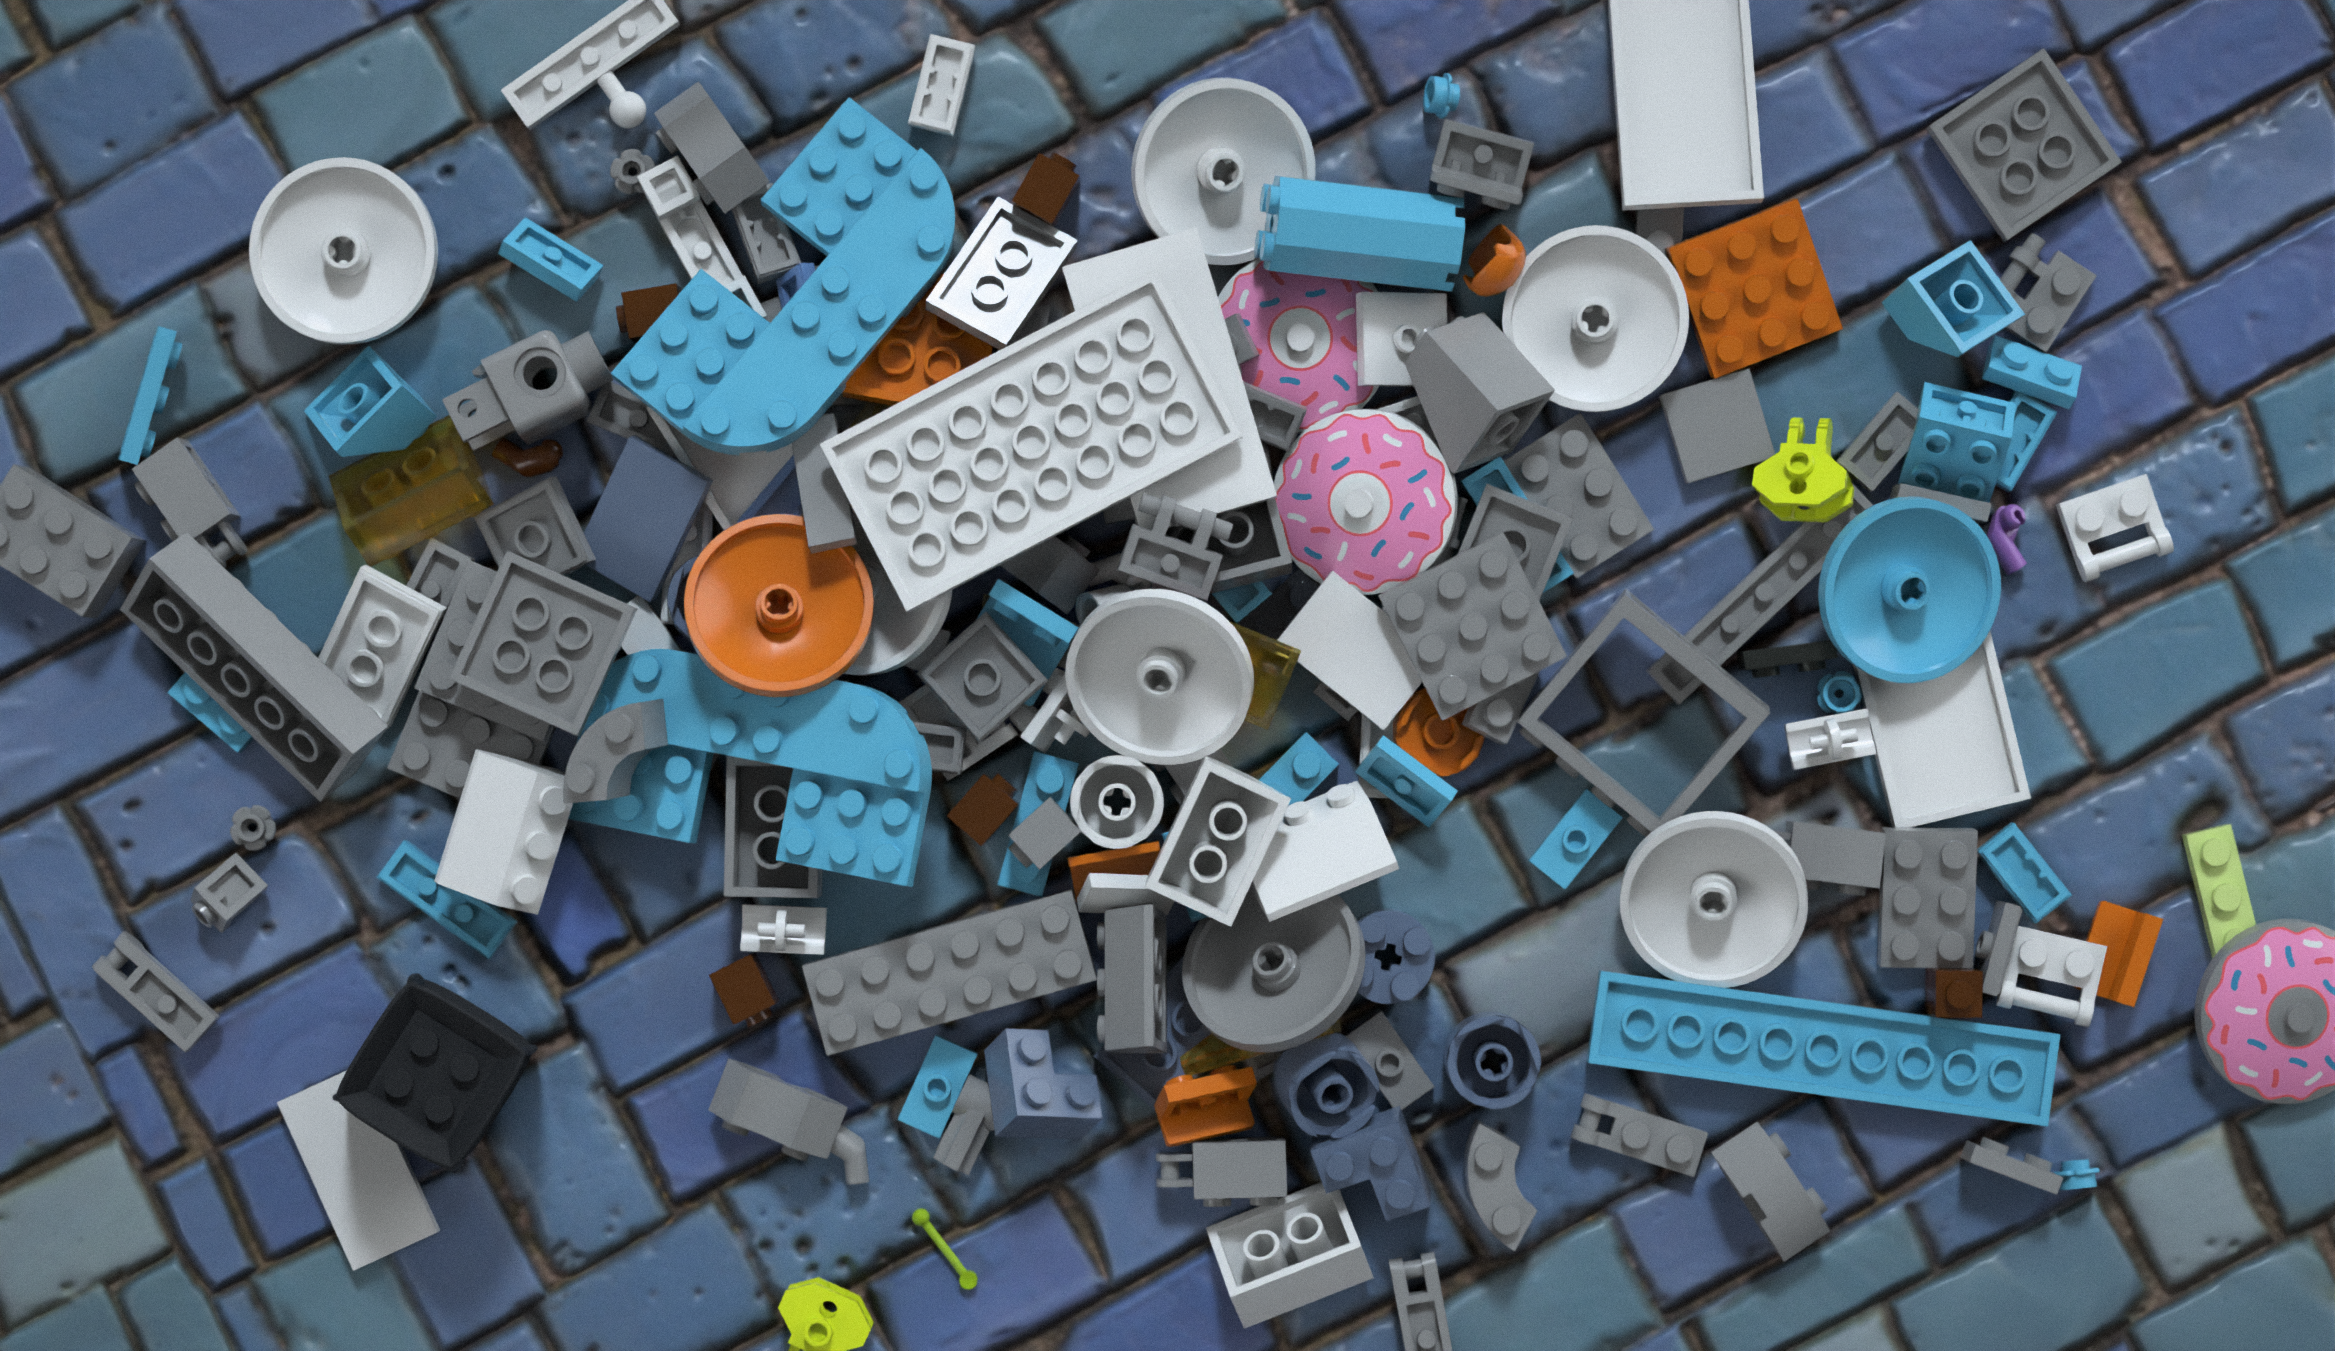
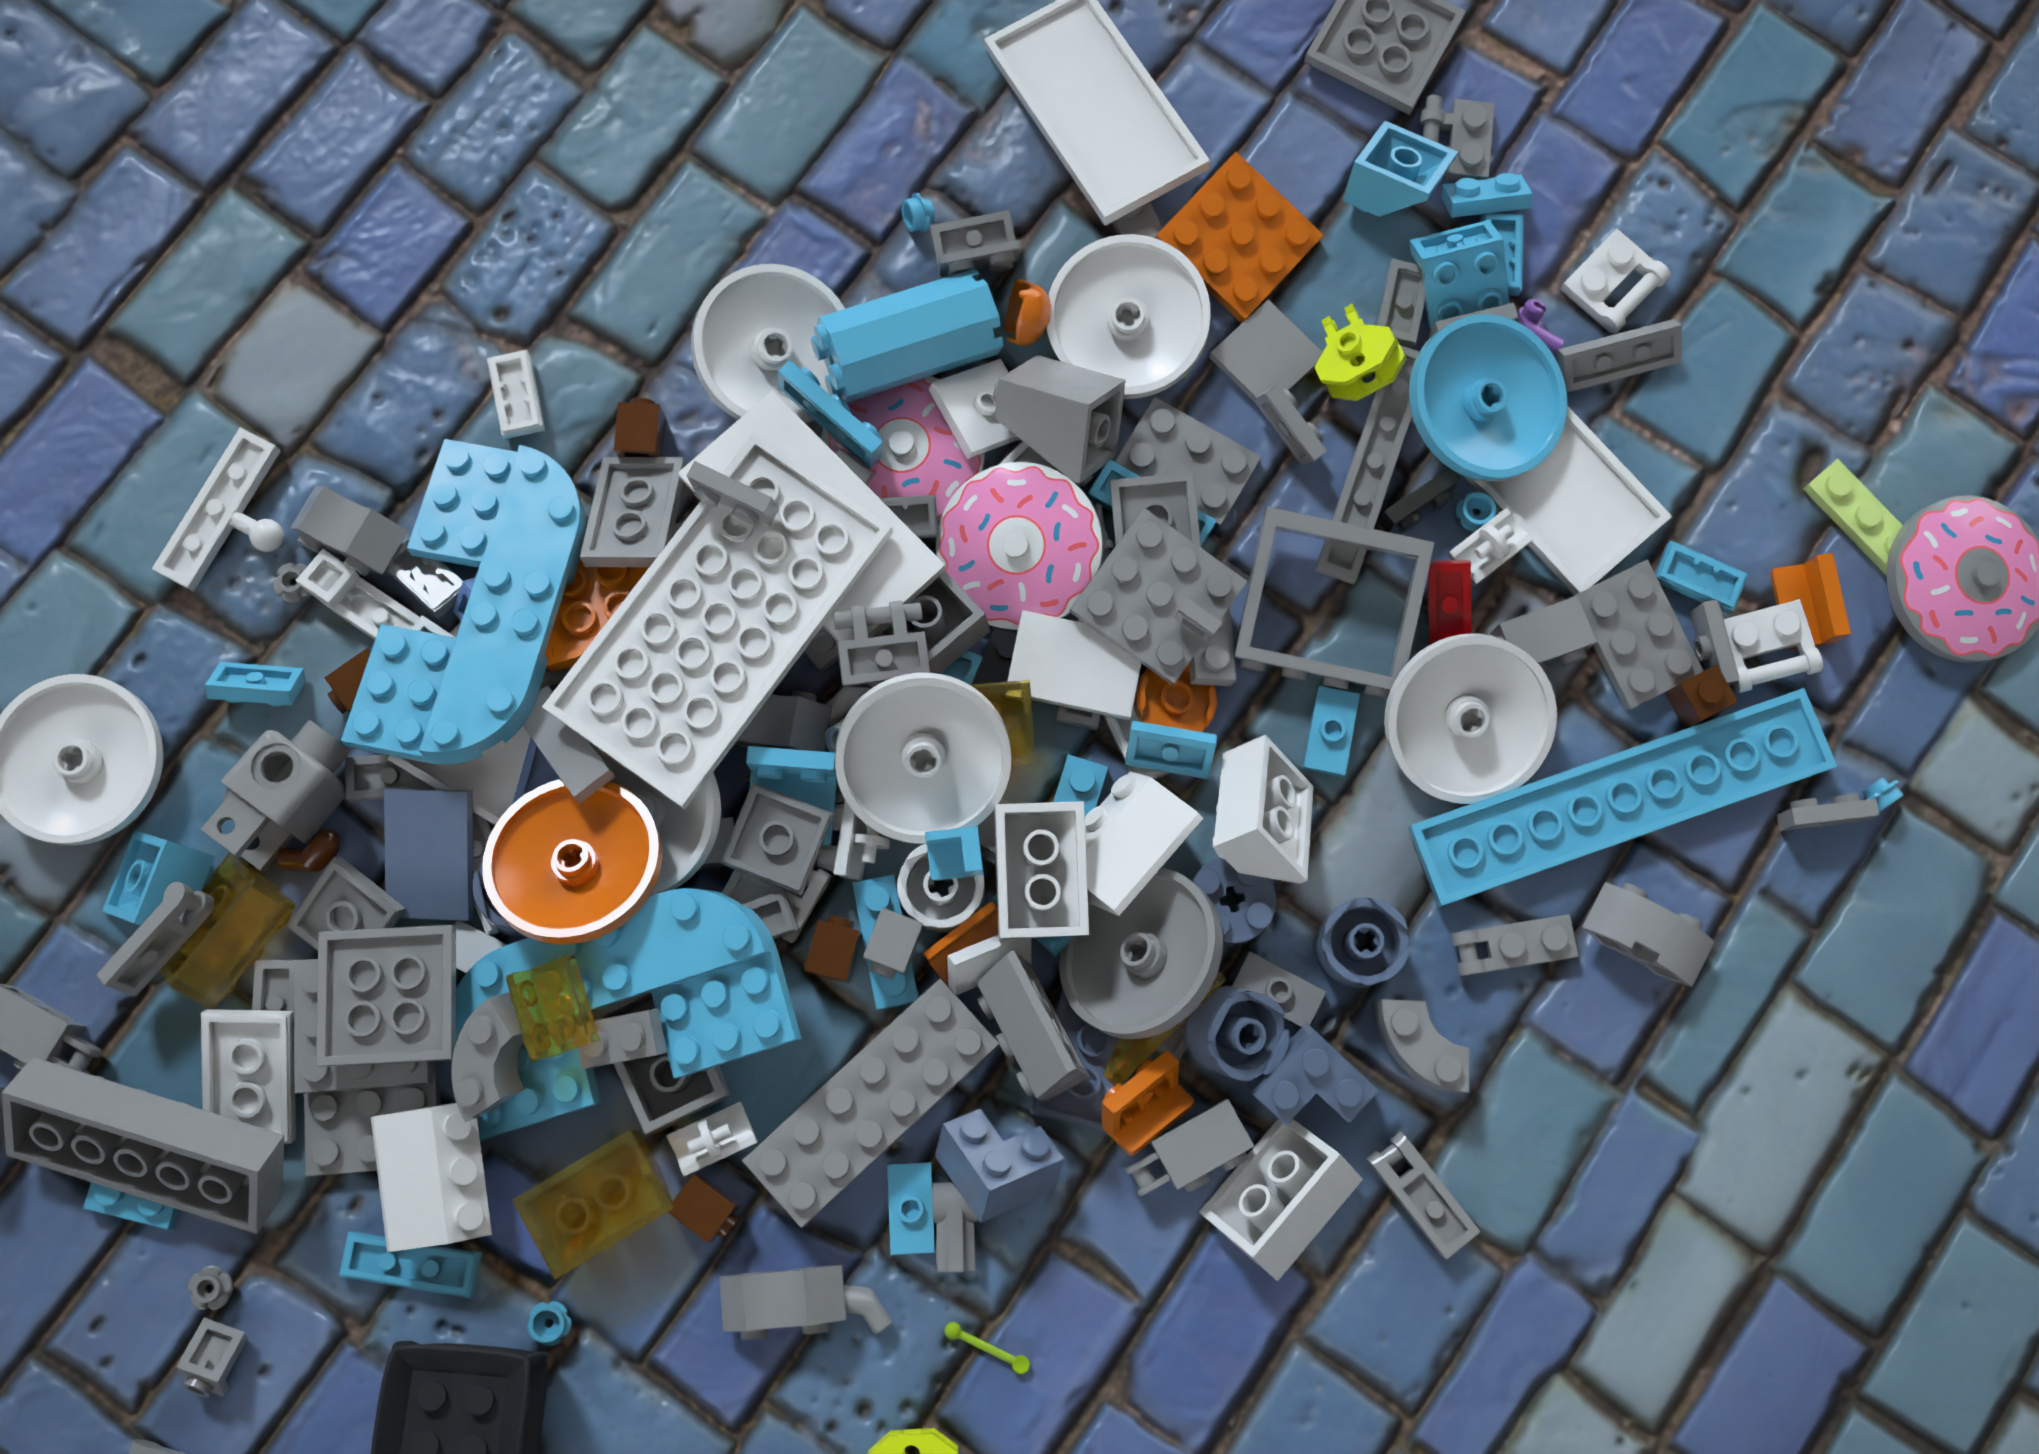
camera: 30 degrees left, 10 degrees down
none -> light grey plate [96,882,214,997]
none -> clear yellow bracket [506,954,600,1062]
none -> clear yellow slope [512,1130,675,1280]
none -> medium azure plate [527,1301,572,1346]
none -> light grey plate [574,1008,667,1069]
none -> light grey plate [686,461,778,526]
none -> medium azure plate [778,360,883,469]
none -> medium azure panel [925,826,983,881]
none -> light grey tile [1174,598,1223,642]
none -> white slope [1213,735,1313,884]
none -> light grey plate [1254,384,1327,466]
none -> red plate [1428,560,1472,645]
none -> light grey plate [1558,319,1682,392]

